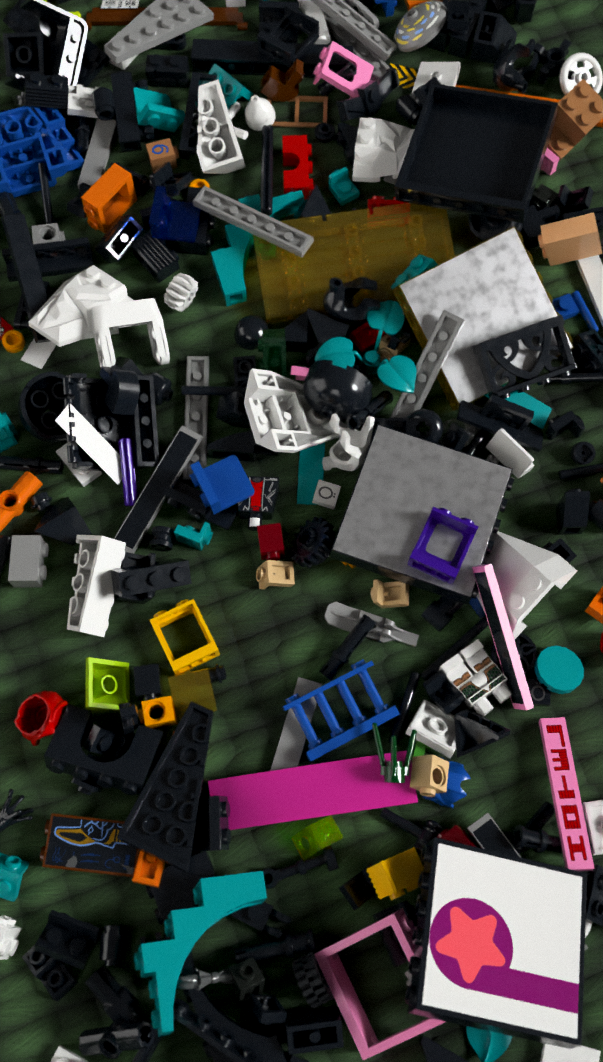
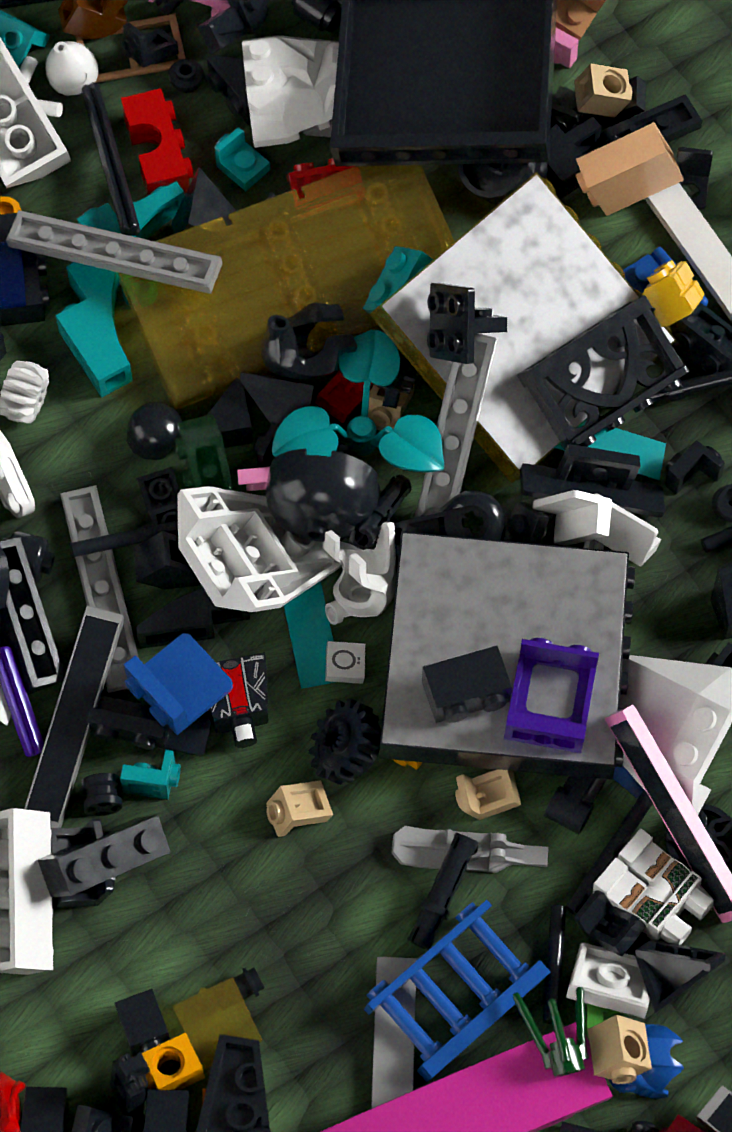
camera: 15 degrees left, 5 degrees down
lime slope [86,657,130,714] -> none
yellow window [150,599,220,677] -> none
dark red brick [257,523,285,561] -> none
none -> black bracket [122,23,179,68]
none -> black brick [422,645,512,723]
none -> black bracket [427,283,507,364]
none -> white panel [533,490,612,546]
none -> tan brick [574,63,632,118]
none -> yellow brick [642,260,705,327]

